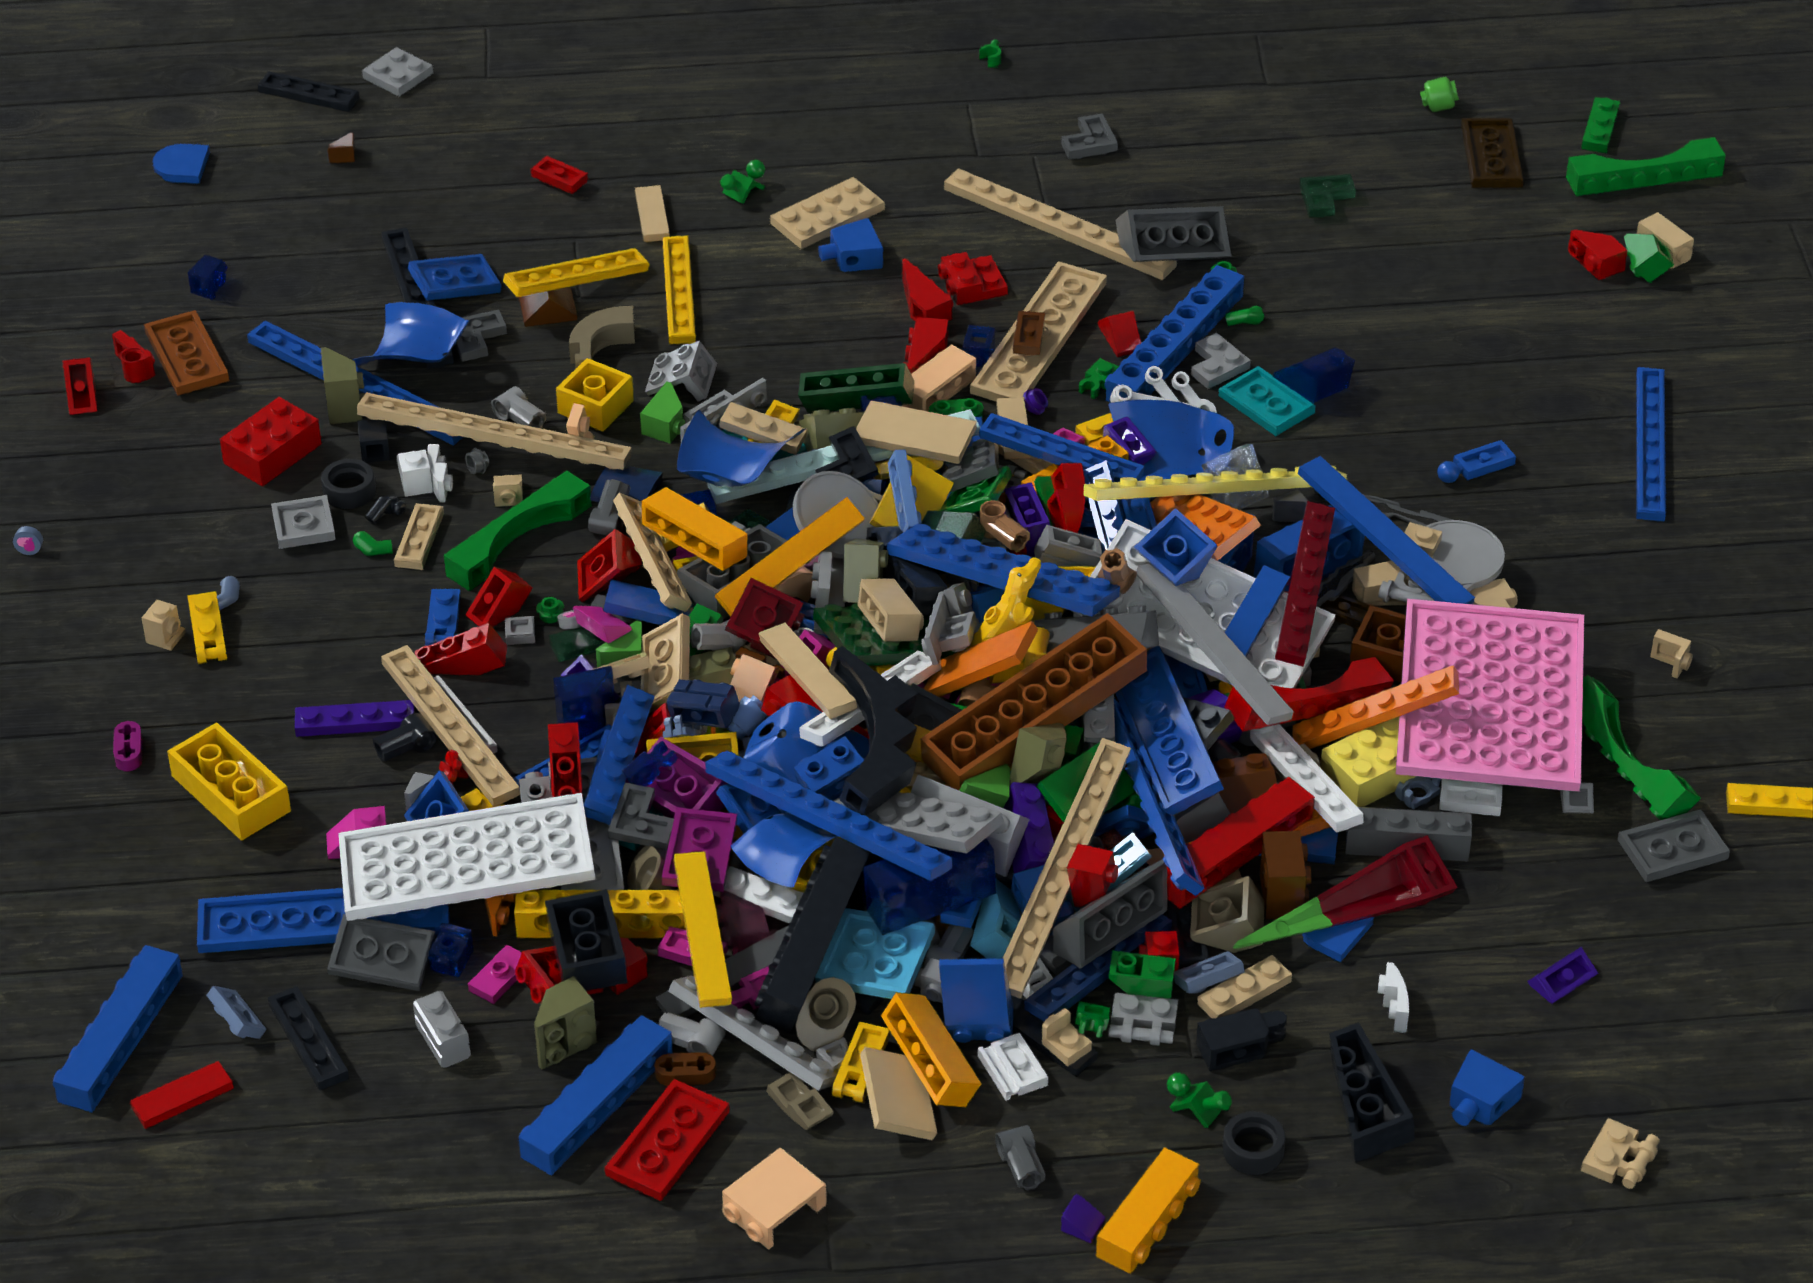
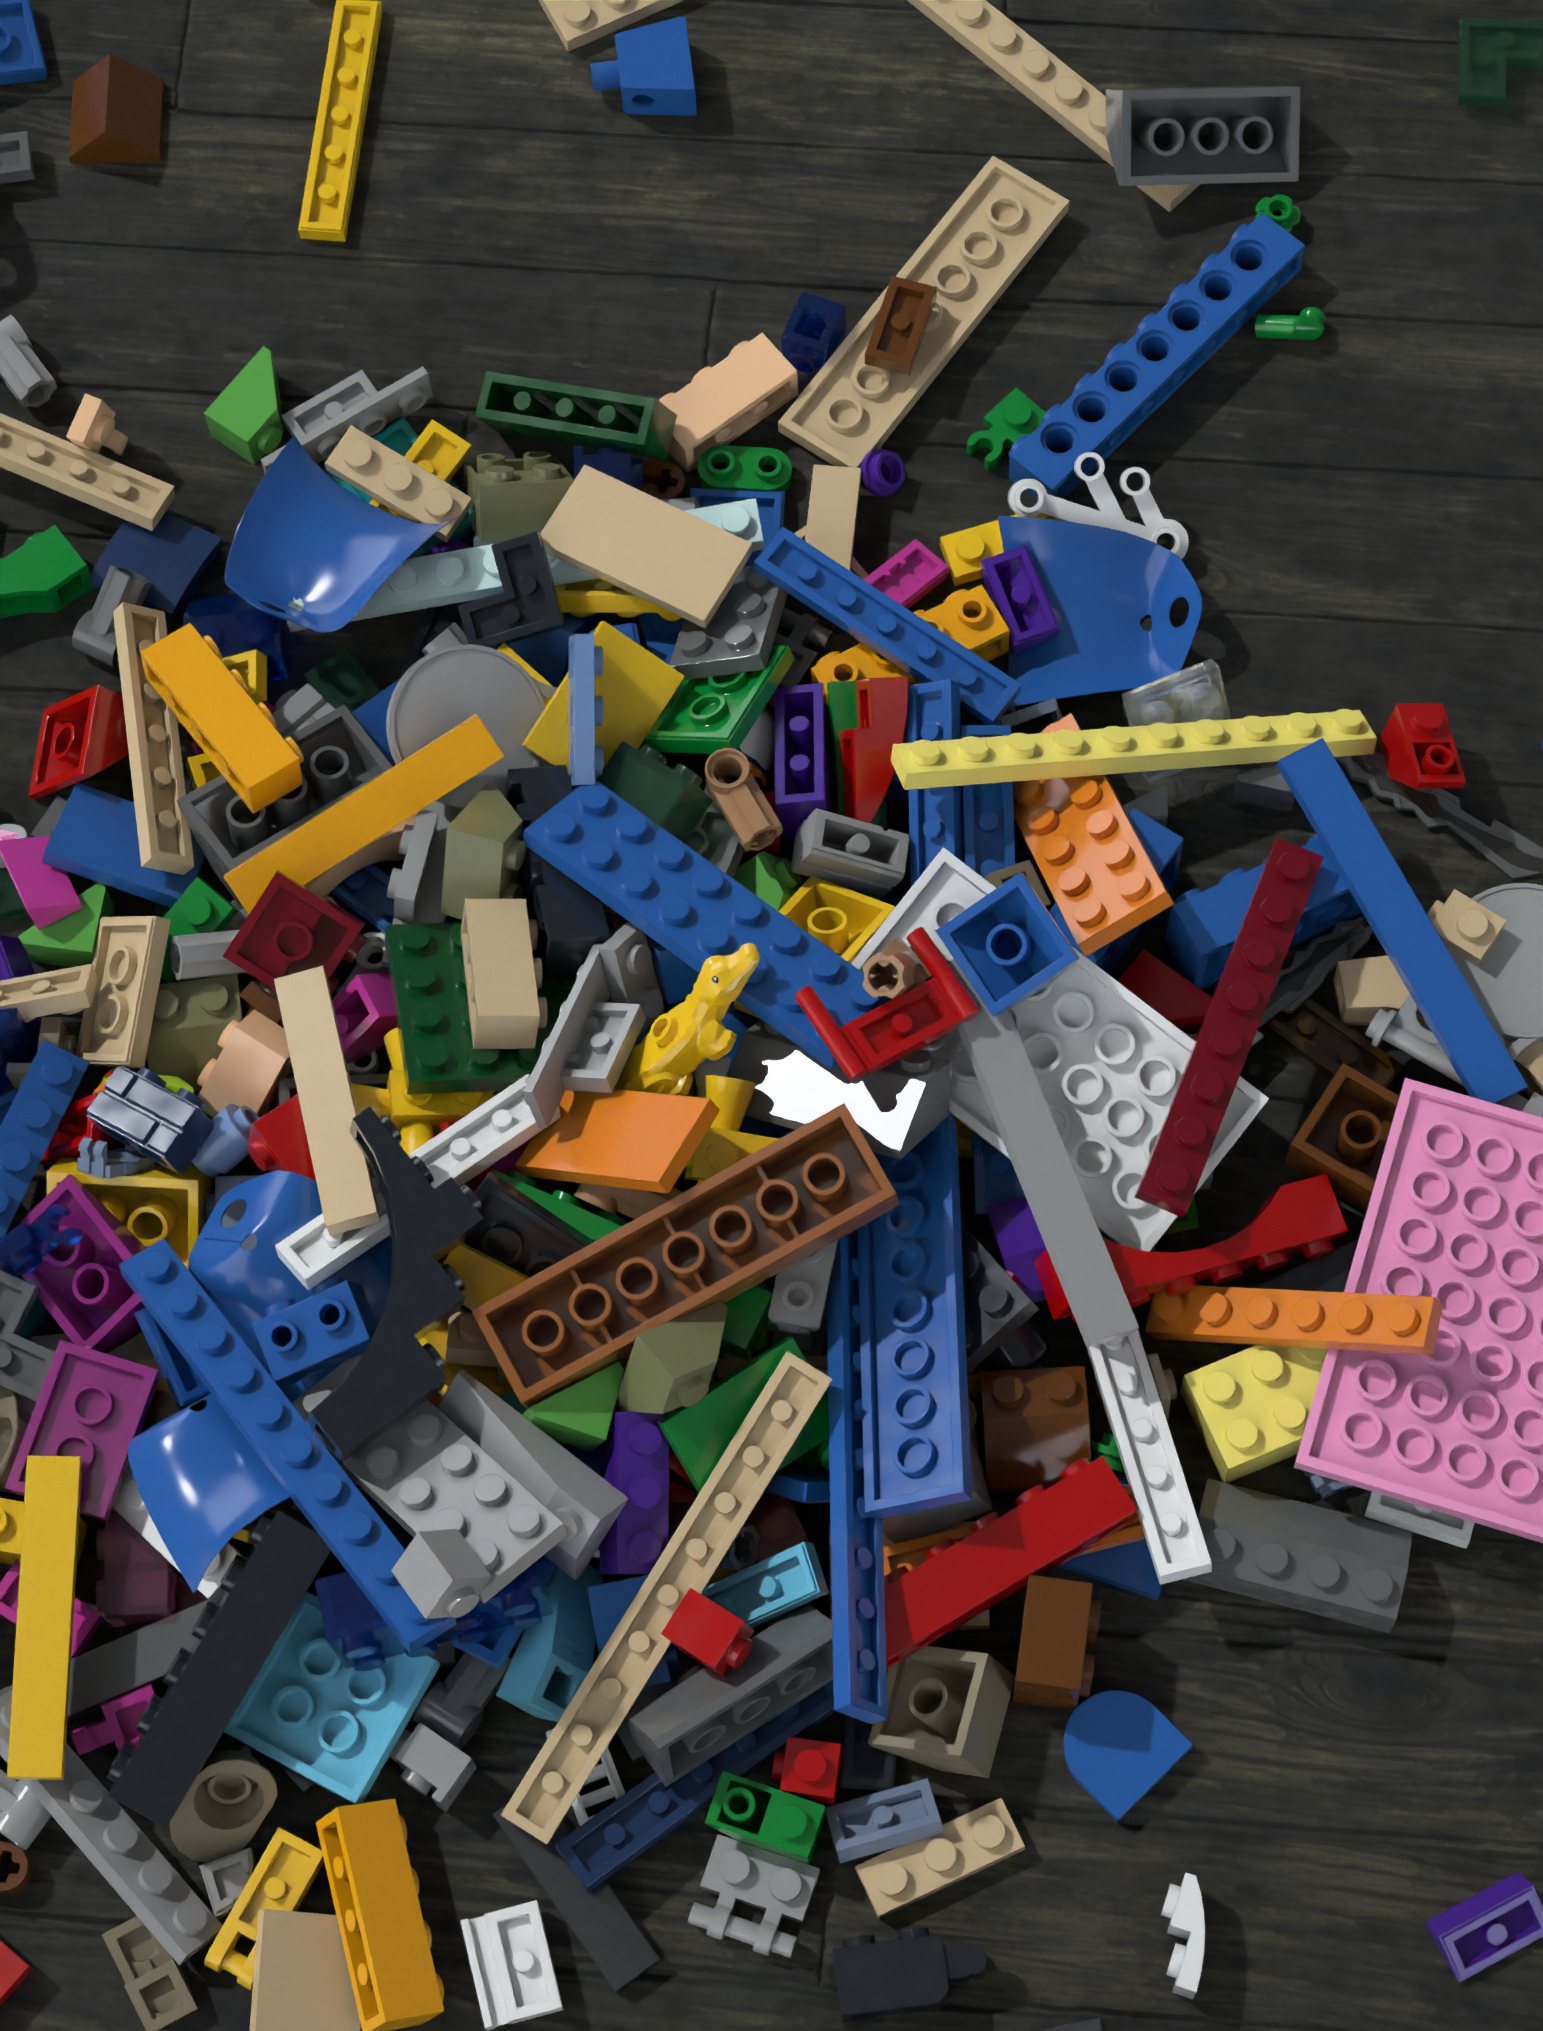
camera: 15 degrees right, 25 degrees up
yellow tile [503,248,649,297] -> none
yellow brick [556,358,634,431] -> none
dark tan arch [569,306,635,369] -> none
light grey bracket [645,341,717,401] -> none
red slope [902,258,953,322] -> none
red slope [903,317,948,374] -> none
red plate [938,252,1008,305] -> none
blue slope [939,958,1014,1043] -> none
tan bracket [1042,1008,1092,1066] -> none
green plate [1075,1001,1110,1038] -> none
red slope [1098,311,1141,357] -> none
light grey plate [1191,332,1251,389] -> none
teal tile [1219,366,1315,436] -> none
blue tile [1225,565,1290,657] -> none
dark red plate [1233,835,1458,949] -> none
clear blue slope [1273,348,1355,403] -> none
none -> light grey brick [391,1529,492,1619]
none -> red plate [794,927,980,1082]
none -> red slope [1379,703,1466,789]

